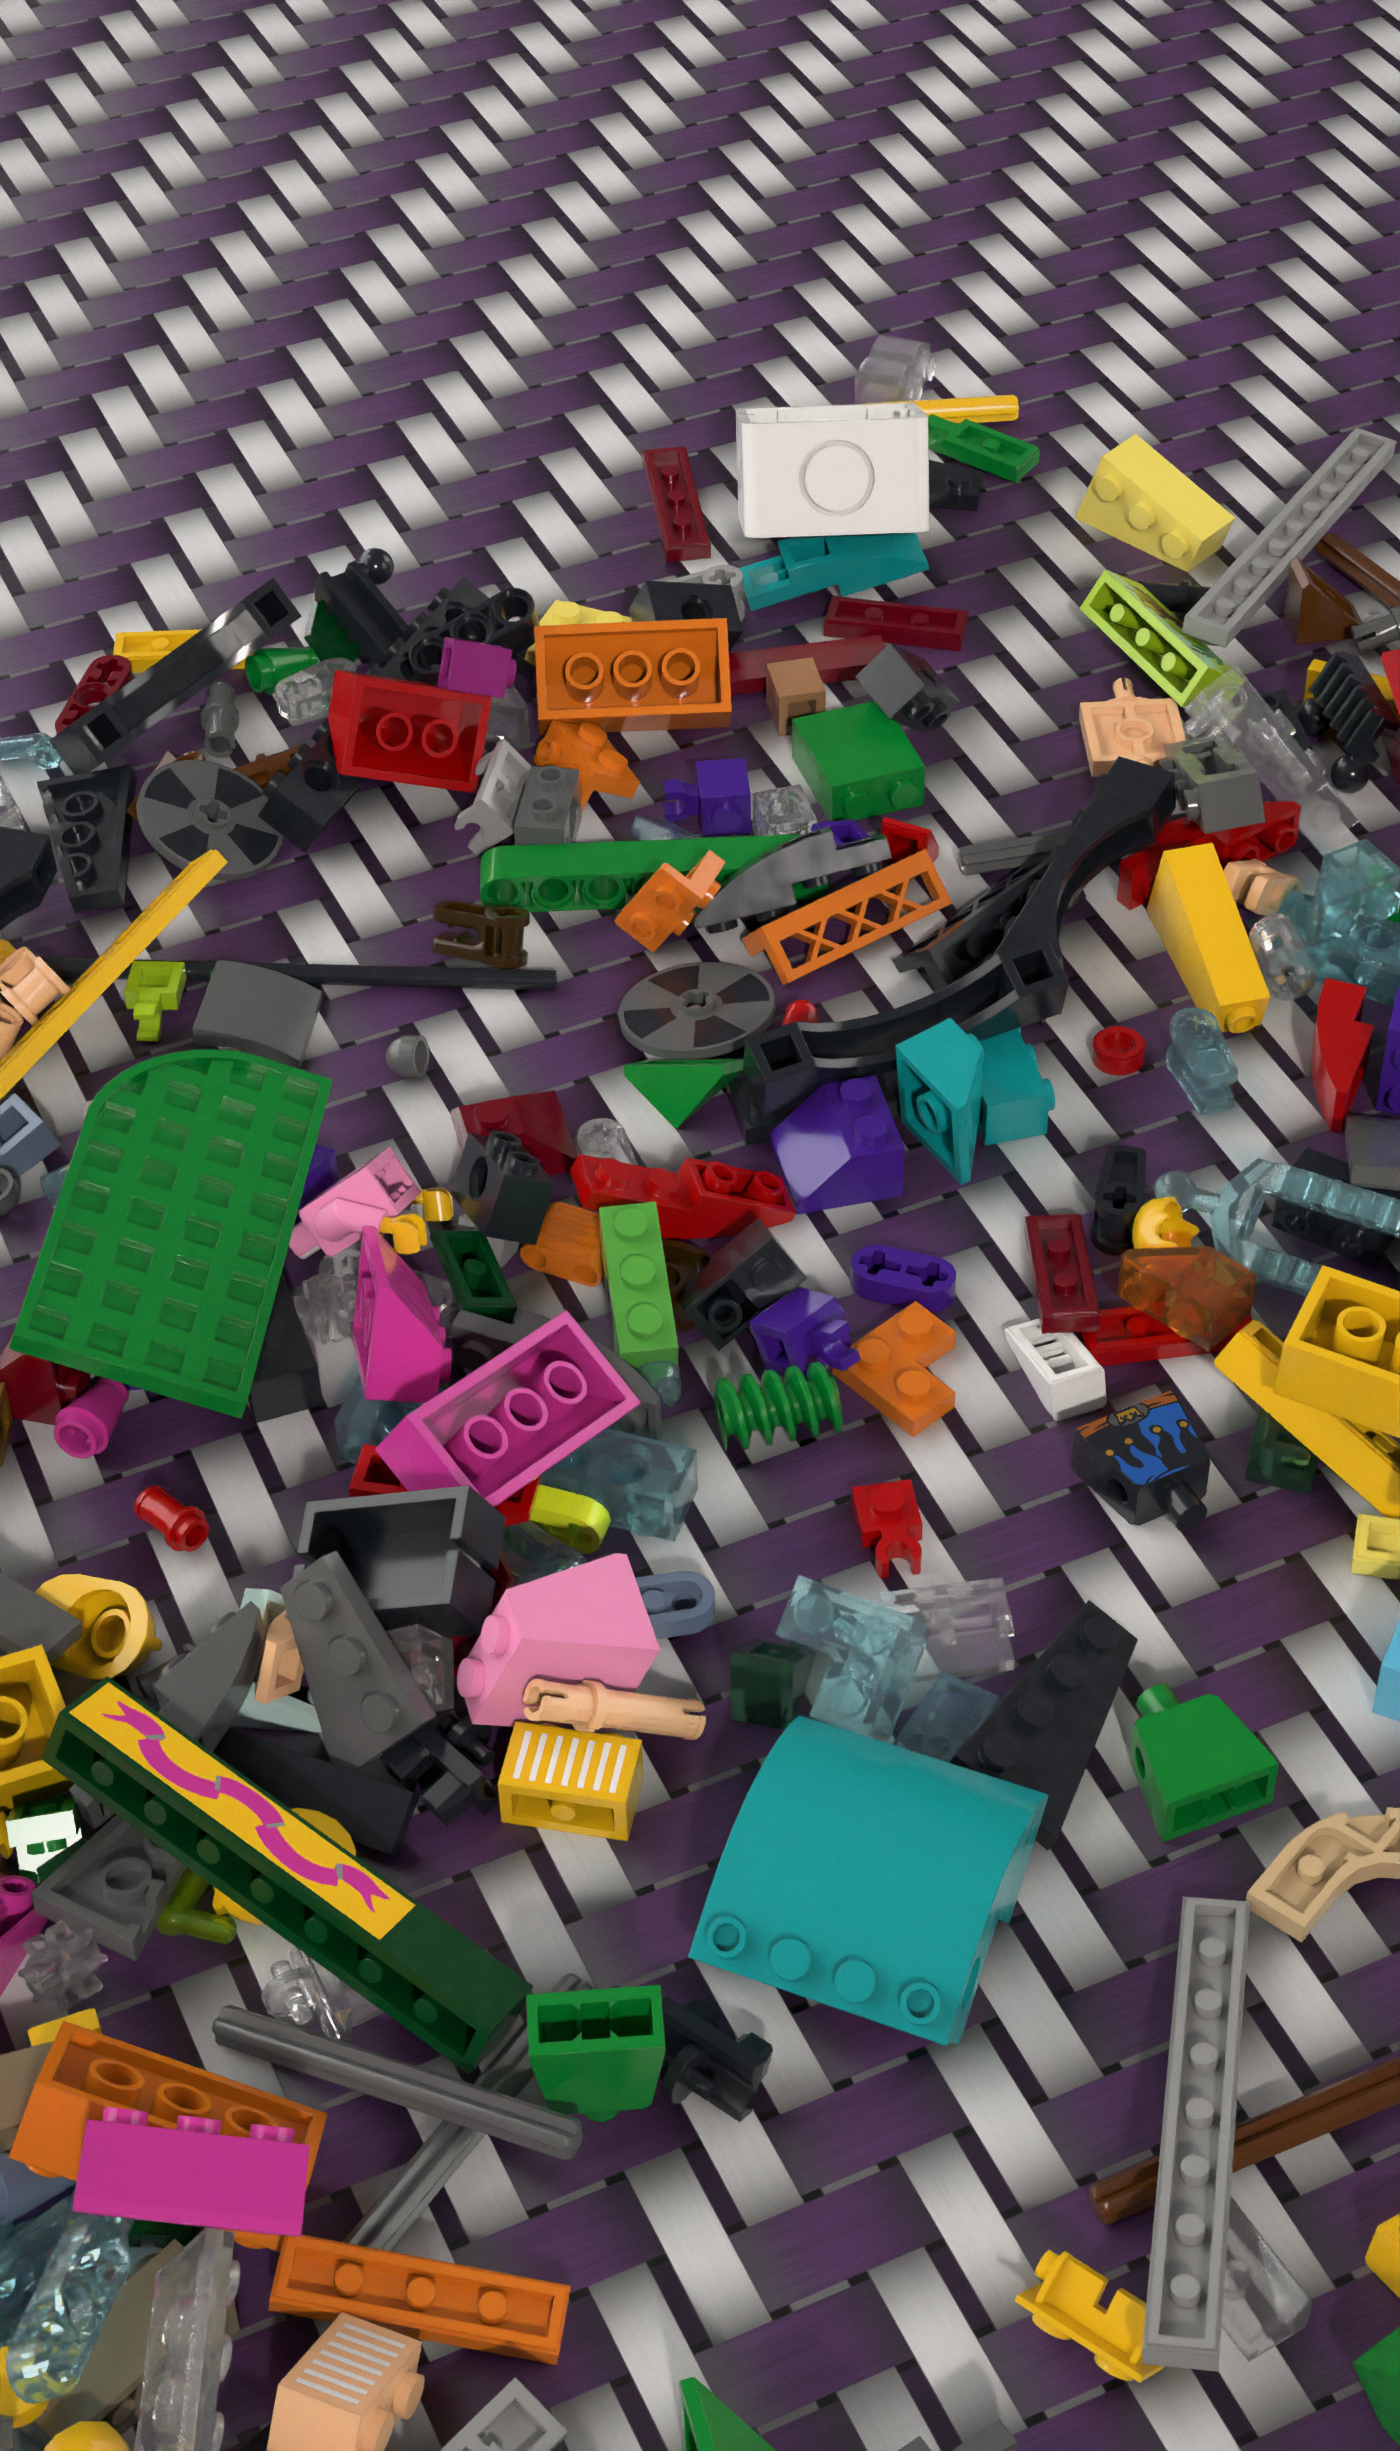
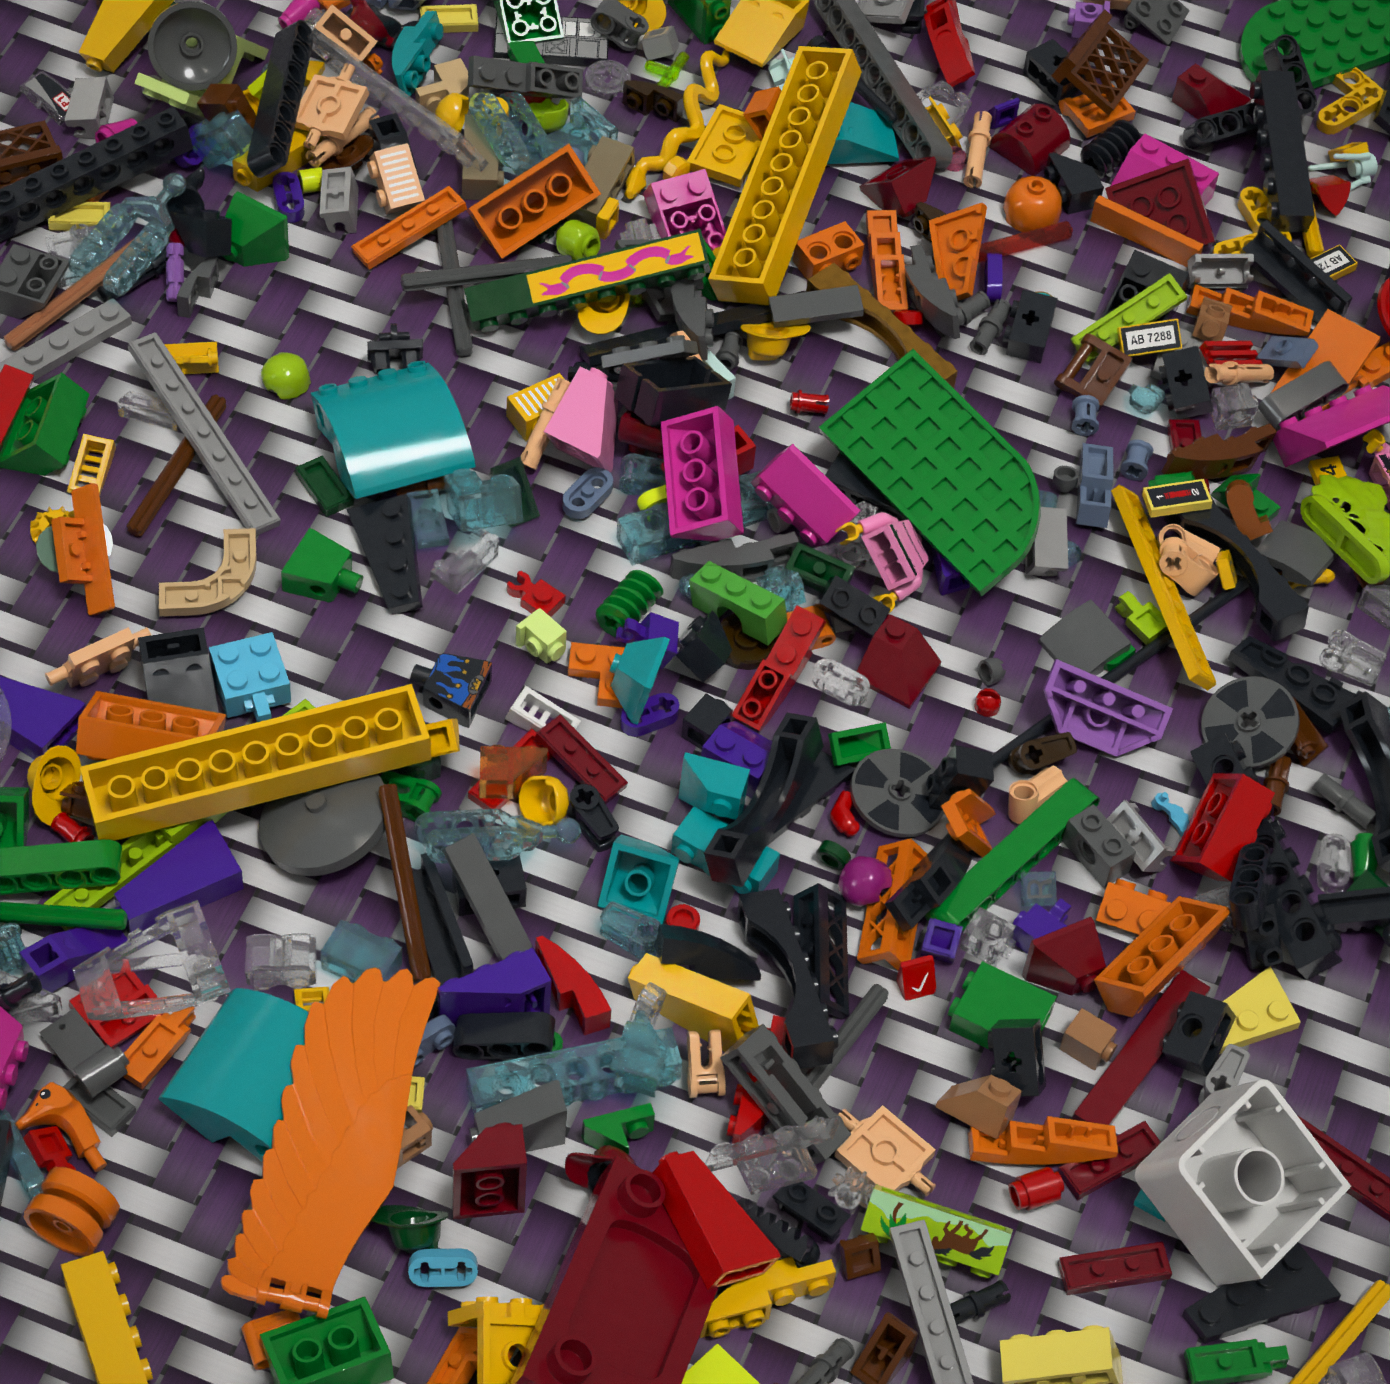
camera: 130 degrees right, 10 degrees up
dark pink slope [72,2107,309,2237] -> none
magenta brick [437,637,516,699] -> none
green torso [526,1985,665,2122] -> none
none -> lime hair [261,352,311,400]
none -> dark green tile [295,455,354,517]
none -> yellowish green brick [516,608,567,664]
none -> lime head [556,220,601,260]
none -> teal slope [598,834,680,924]
none -> teal slope [609,637,670,725]
none -> black slope [655,924,761,981]
none -> black brick [681,693,733,750]
none -> clear light blue brick [755,566,806,613]
none -> dark green tile [816,840,851,871]
none -> magenta hair [838,856,892,907]
none -> reddish brown tile [839,1233,881,1280]
none -> black brick [925,745,994,810]
none -> medium nougat slope [936,1075,1022,1140]
none -> orange slope [968,1116,1118,1165]
none -> red hinge [974,688,1001,717]
none -> light nougat piece [1008,765,1068,824]
none -> red brick [1009,1167,1064,1211]
none -> dark red slope [1022,917,1106,996]
none -> medium lavender wedge [1043,659,1173,757]
none -> dark red tile [1058,1241,1172,1295]
none -> medium azure piece [1151,792,1189,838]

